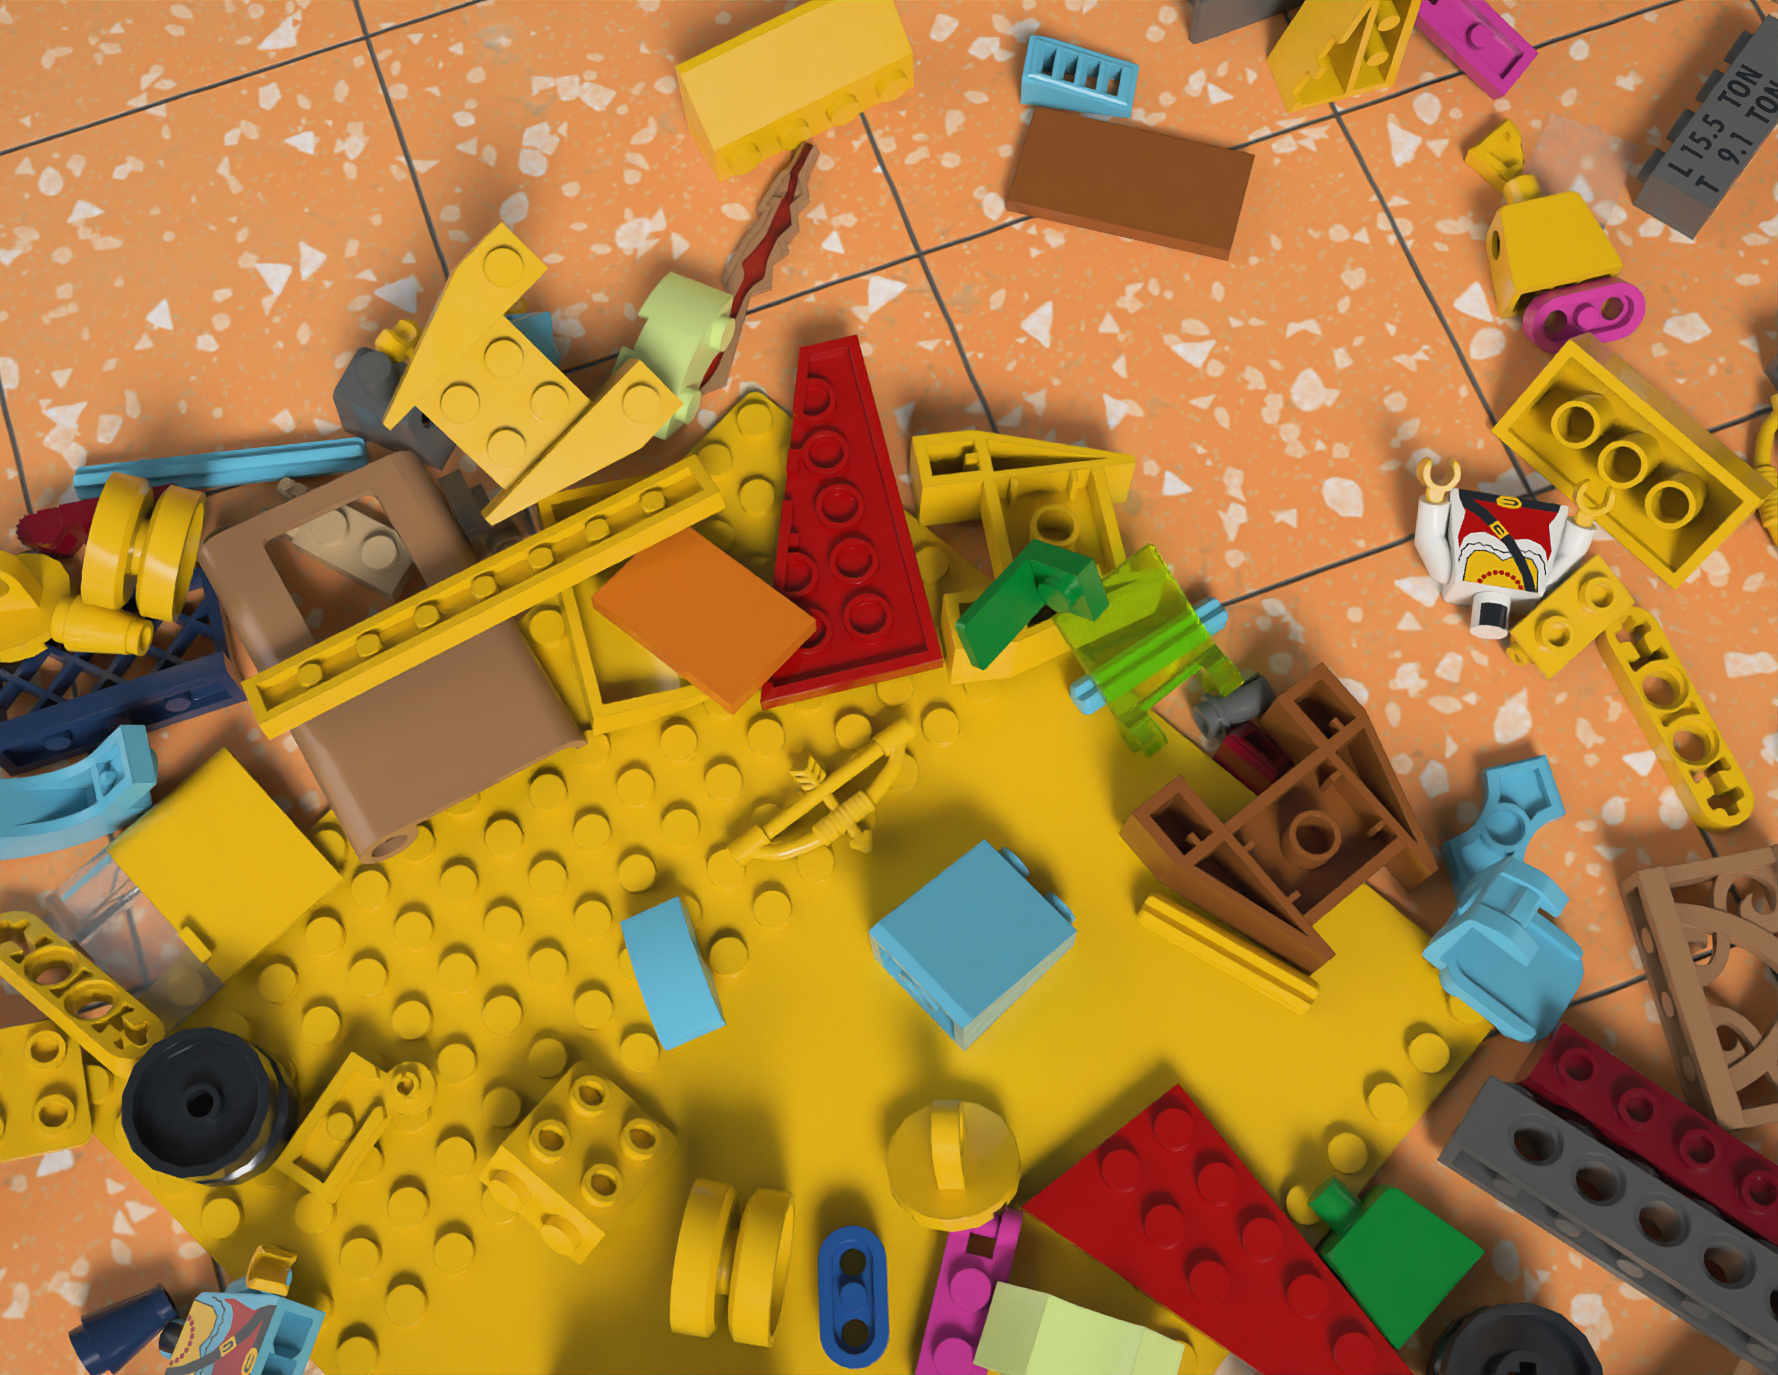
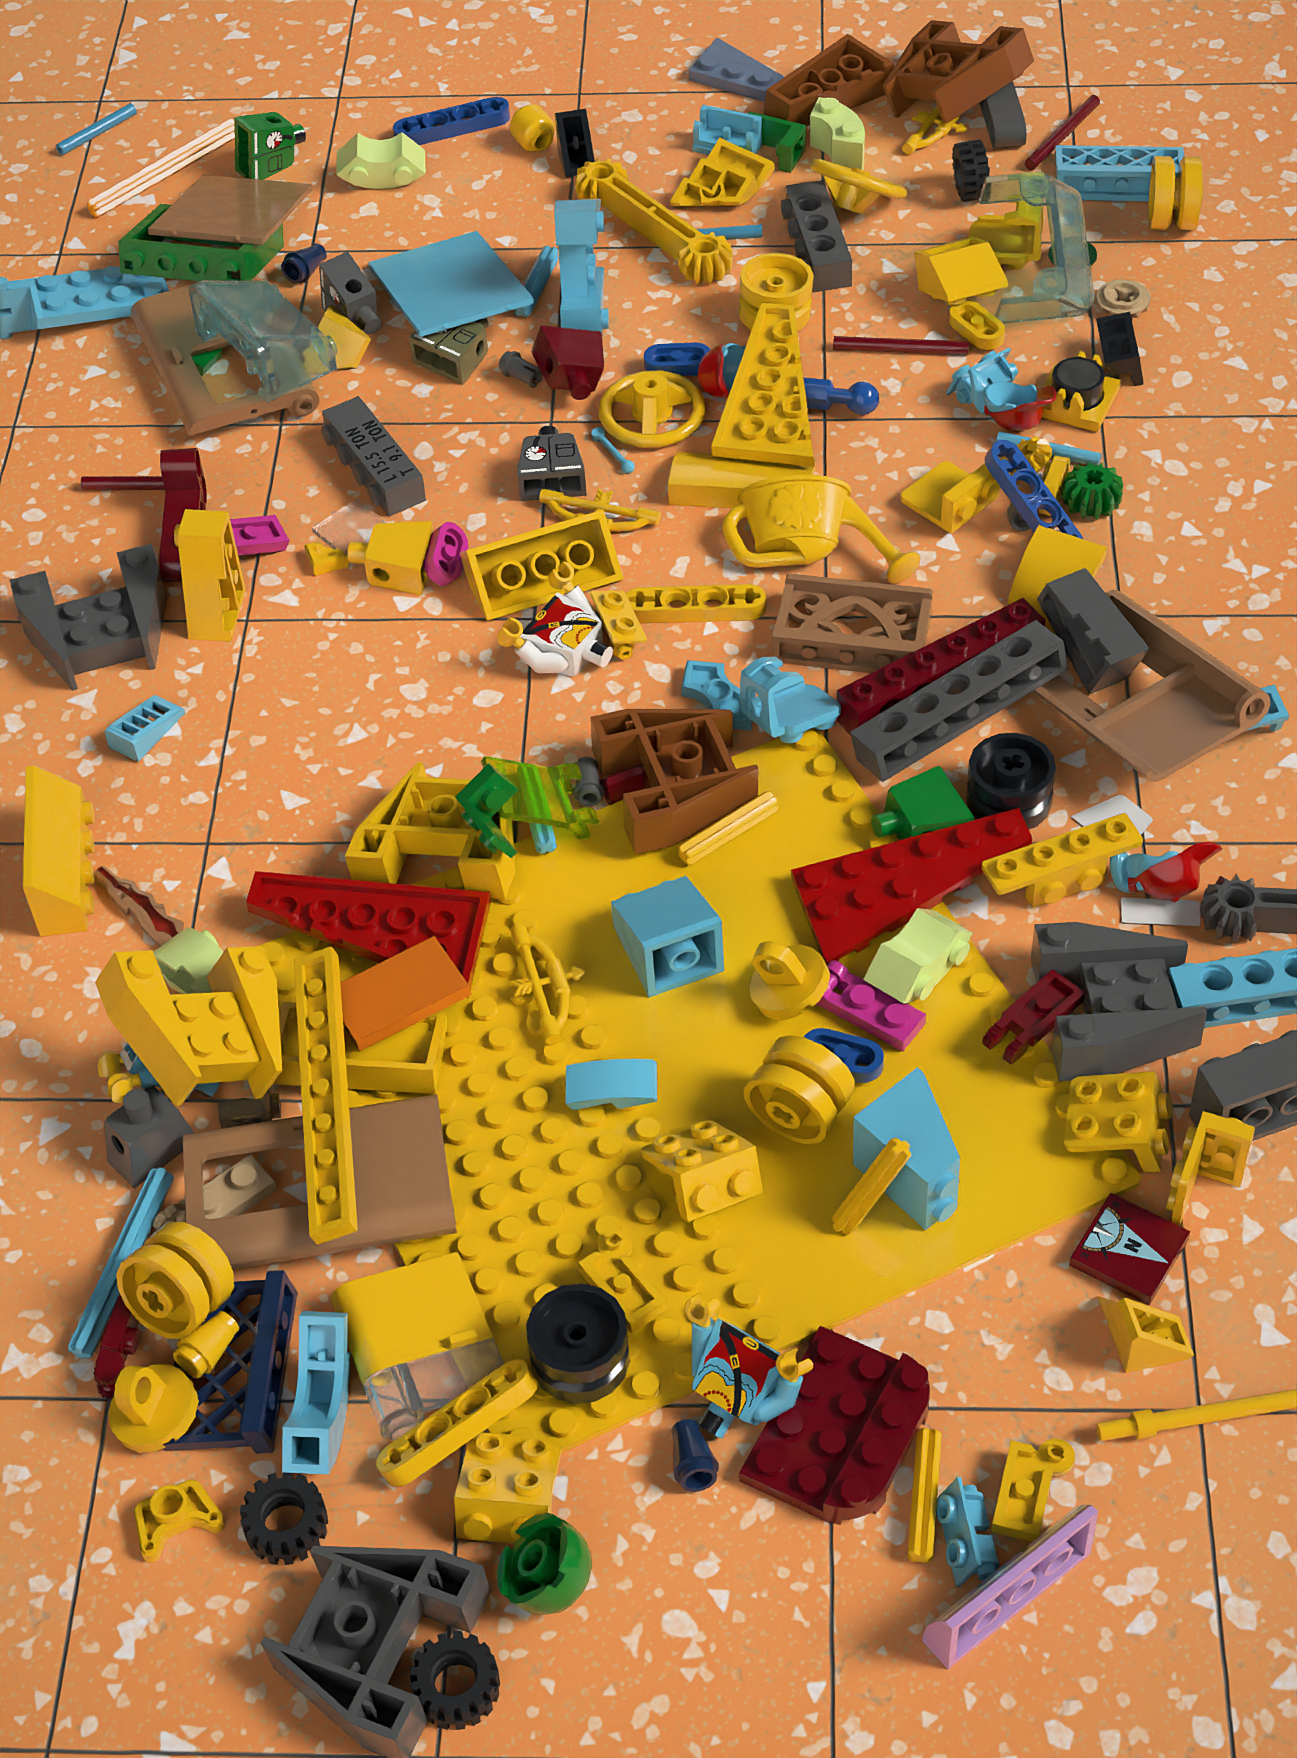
camera: 70 degrees left, 20 degrees down
dark orange tile [1007,106,1255,261] -> none

